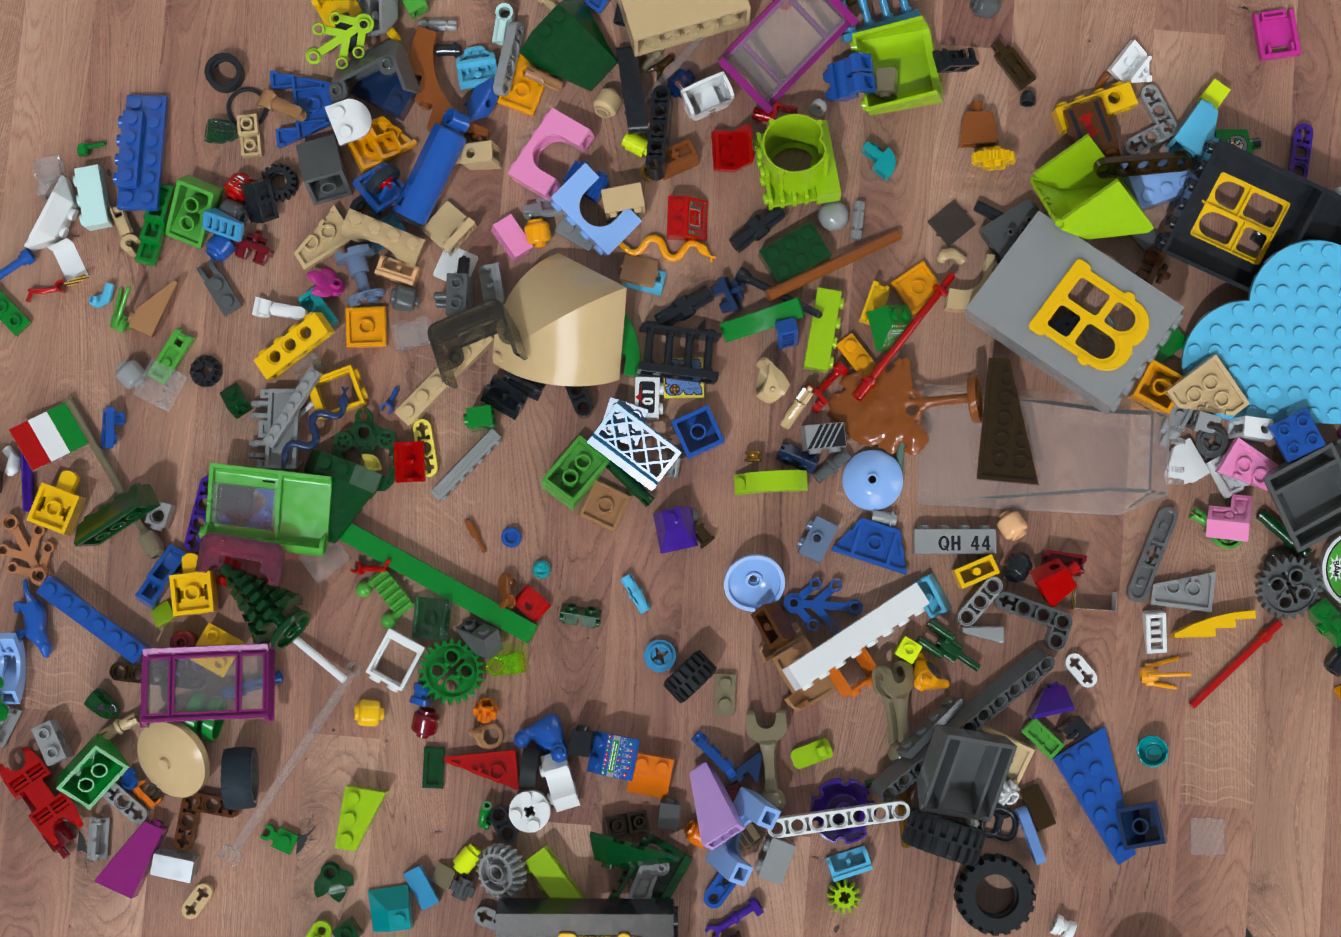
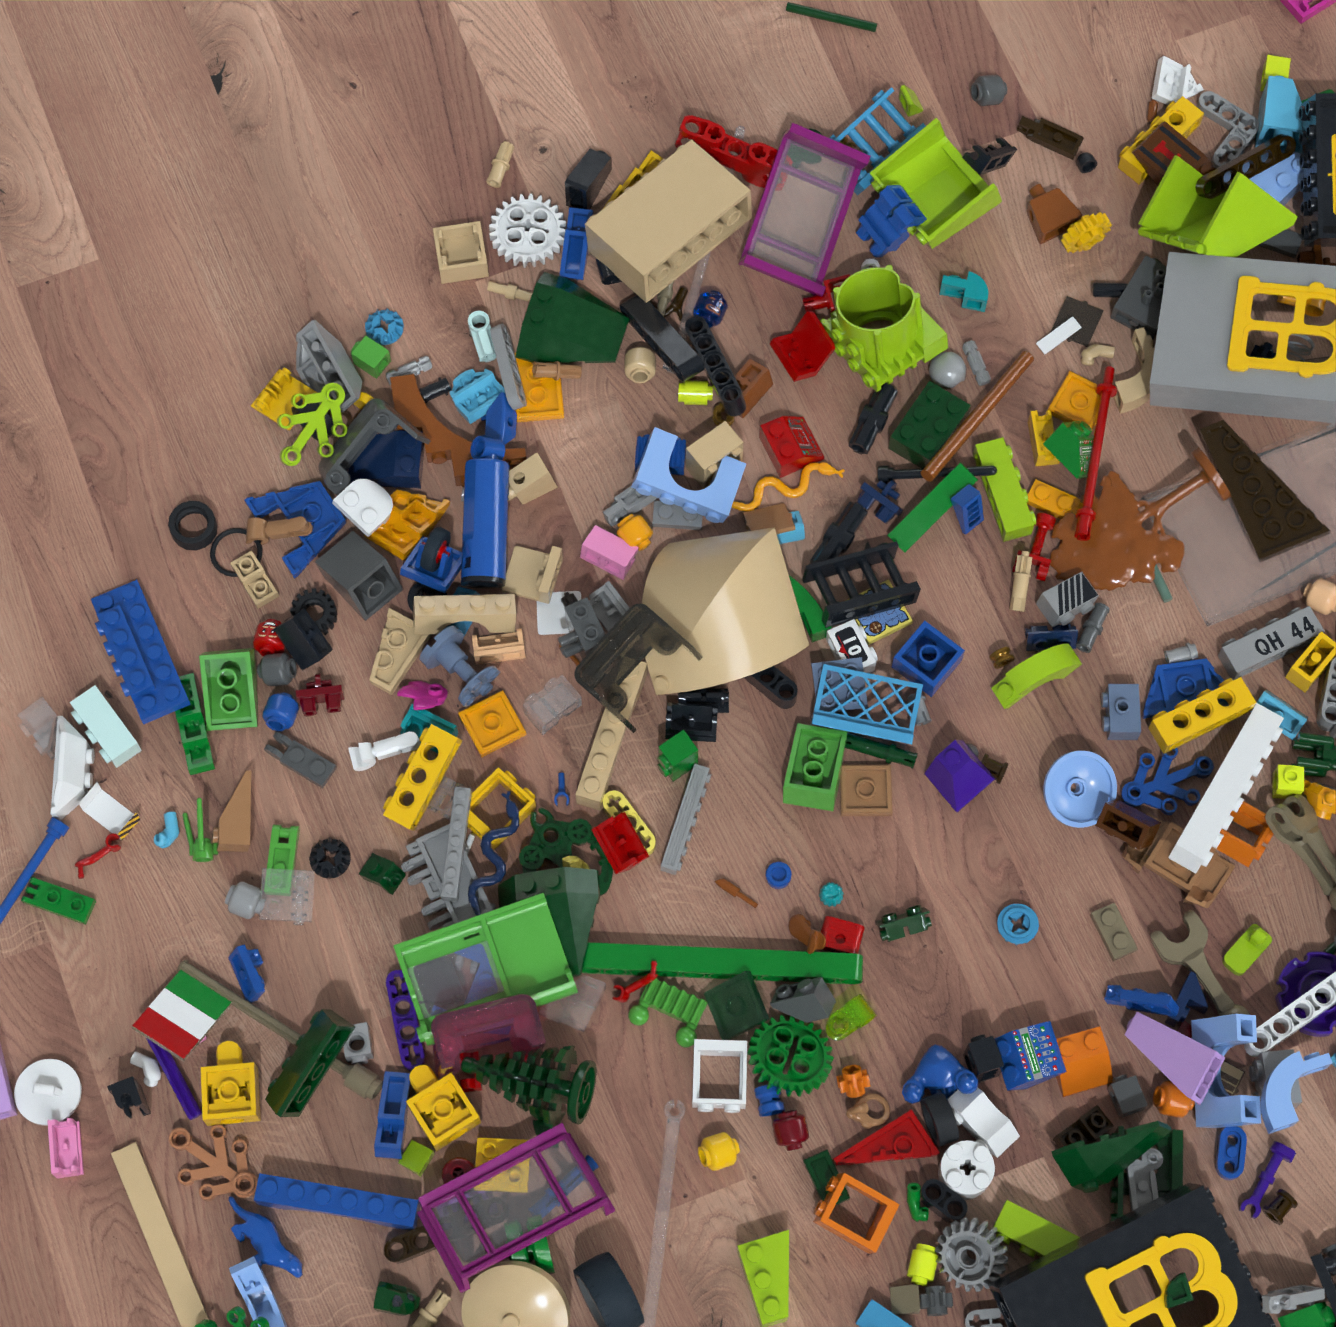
camera: 30 degrees left, 15 degrees down
green hand [77,141,106,157] -> none
tan piece [109,206,141,257] -> none
dark azure slope [202,208,244,242] -> none
clear green rock [204,118,238,144] -> none
white bar [293,637,348,683] -> none
dark grey head [389,284,420,313] -> none
bright pink arch [508,108,595,202] -> none
medium azure pin [620,573,651,615] -> none
black tyre [663,650,717,703] -> none
white piece [680,71,735,121] -> none
tan helmet [754,357,790,404] -> none
light blue dish [842,450,903,510] -> none
dark tan brick [875,67,899,100] -> none
none -> orange window [813,1173,900,1254]
none -> white window [1036,316,1082,355]
none -> yellow brick [1149,677,1257,754]
none -> light blue arch [1260,1051,1333,1134]

